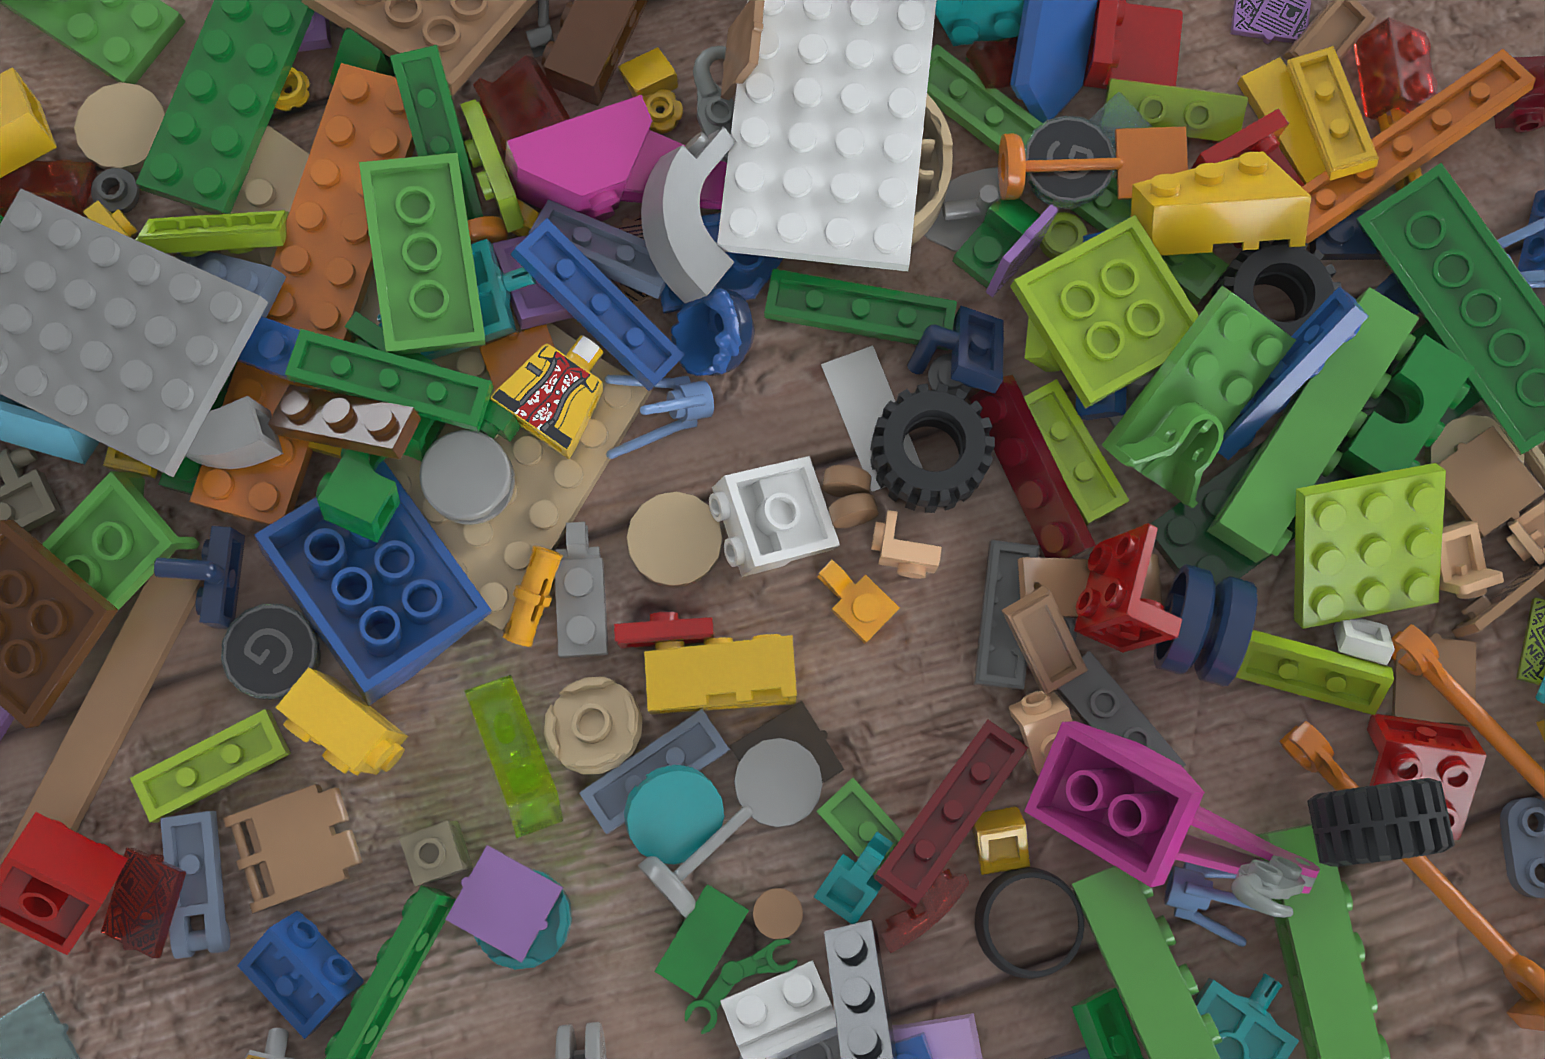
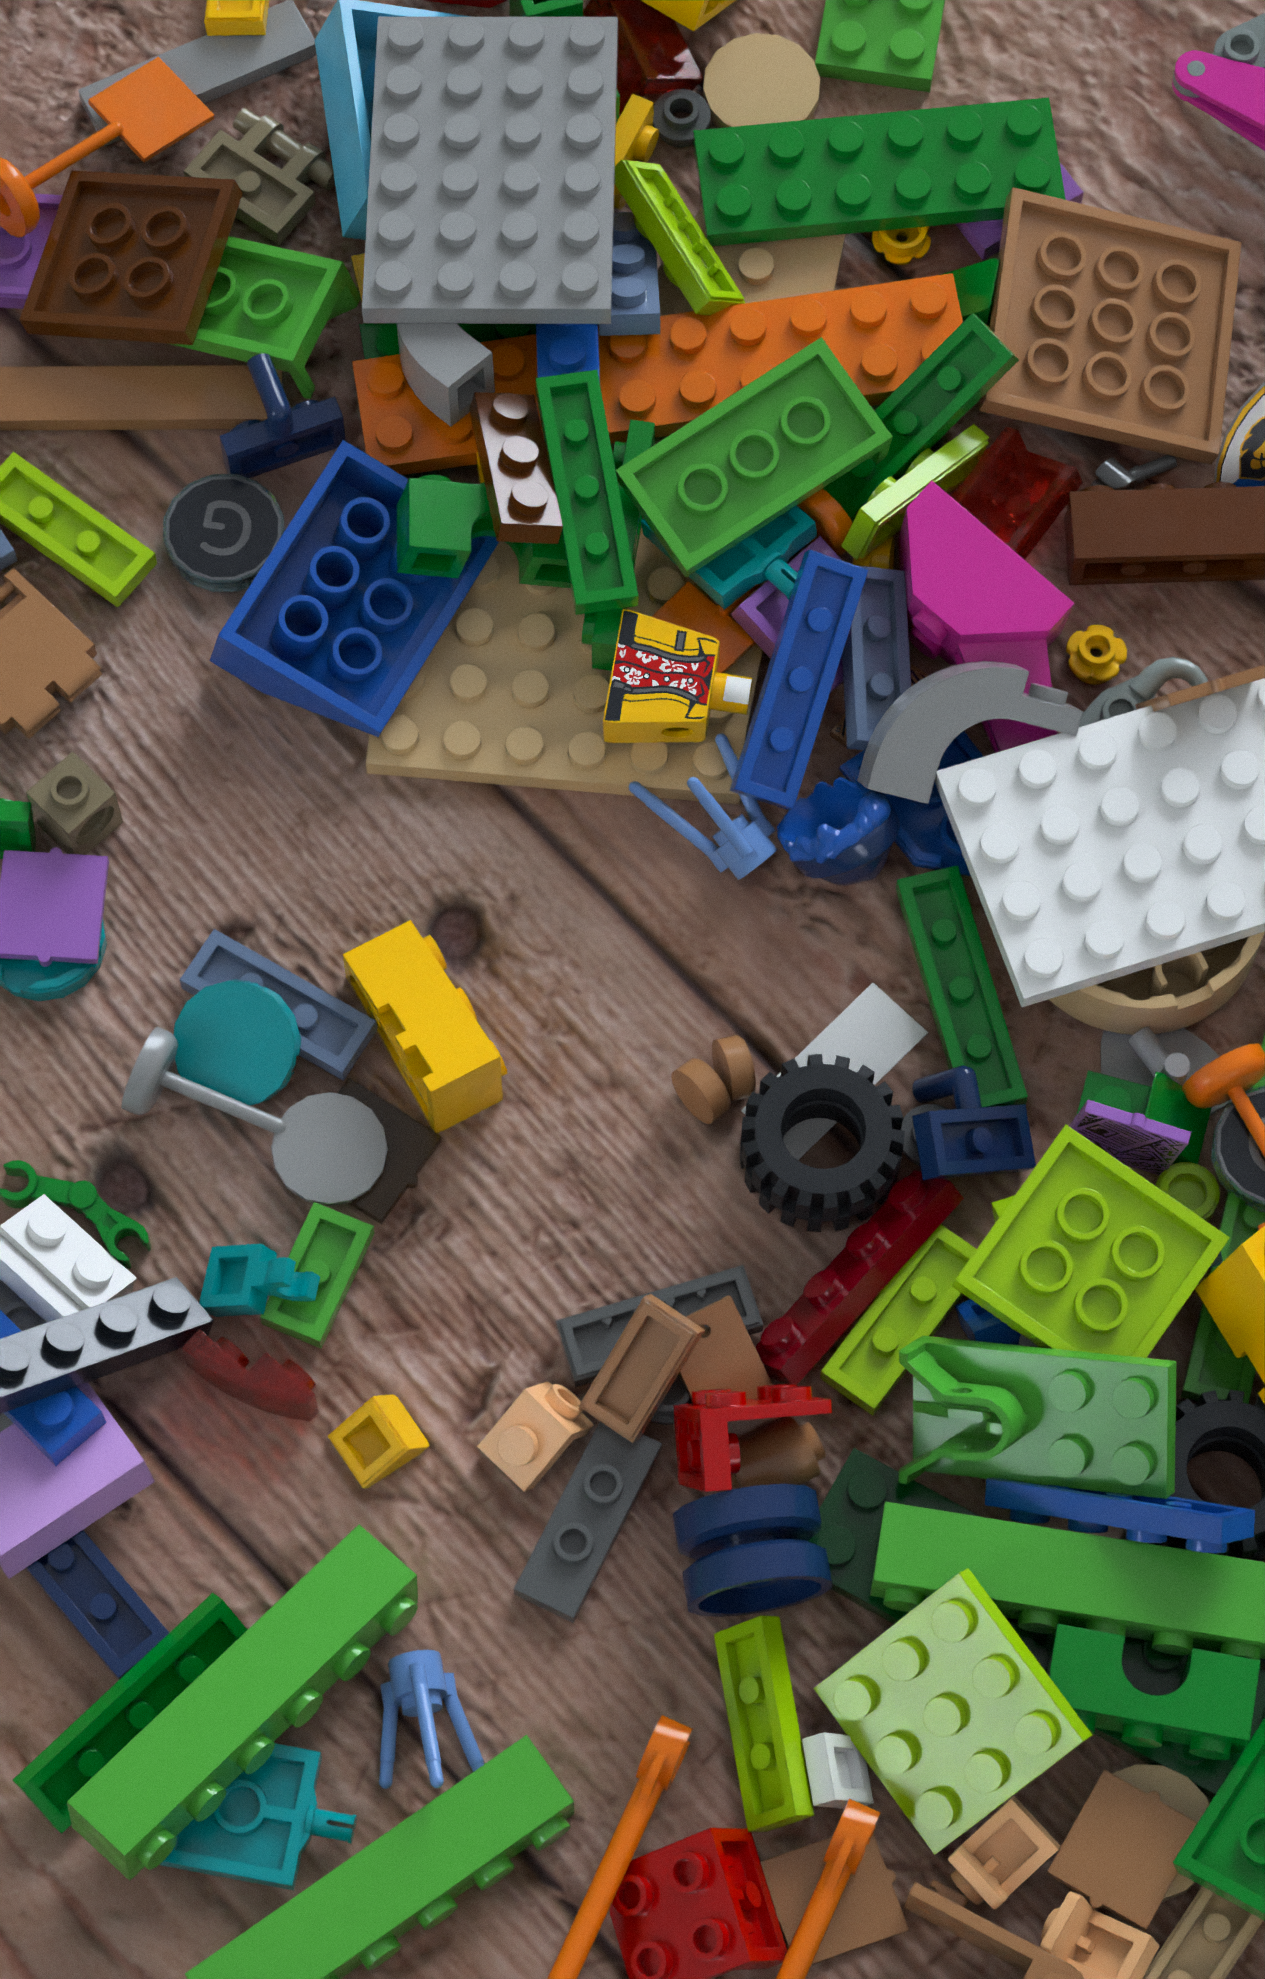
camera: 65 degrees right, 10 degrees down
yellow brick [275,667,408,776] -> none
light grey head [419,430,515,525] -> none
clear neon green slope [465,675,564,839] -> none
light orange pin [502,545,563,647] -> none
tan tile [544,677,643,775] -> none
light grey hinge [555,522,609,658] -> none
red plate [614,612,715,649] -> none
yellow slope [618,47,678,97] -> none
tan tile [627,492,723,588] -> none
green tile [654,884,749,998] -> none
white plate [709,456,840,577] -> none
medium nougat tile [753,888,803,939] -> none
light orange plate [817,560,900,644] -> none
light nougat bracket [871,510,942,579] -> none
dark red plate [874,719,1028,909] -> none
black tyre [974,867,1084,979] -> none
dark pink slope [1024,721,1320,918] -> none
black tyre [1307,778,1455,867] -> none

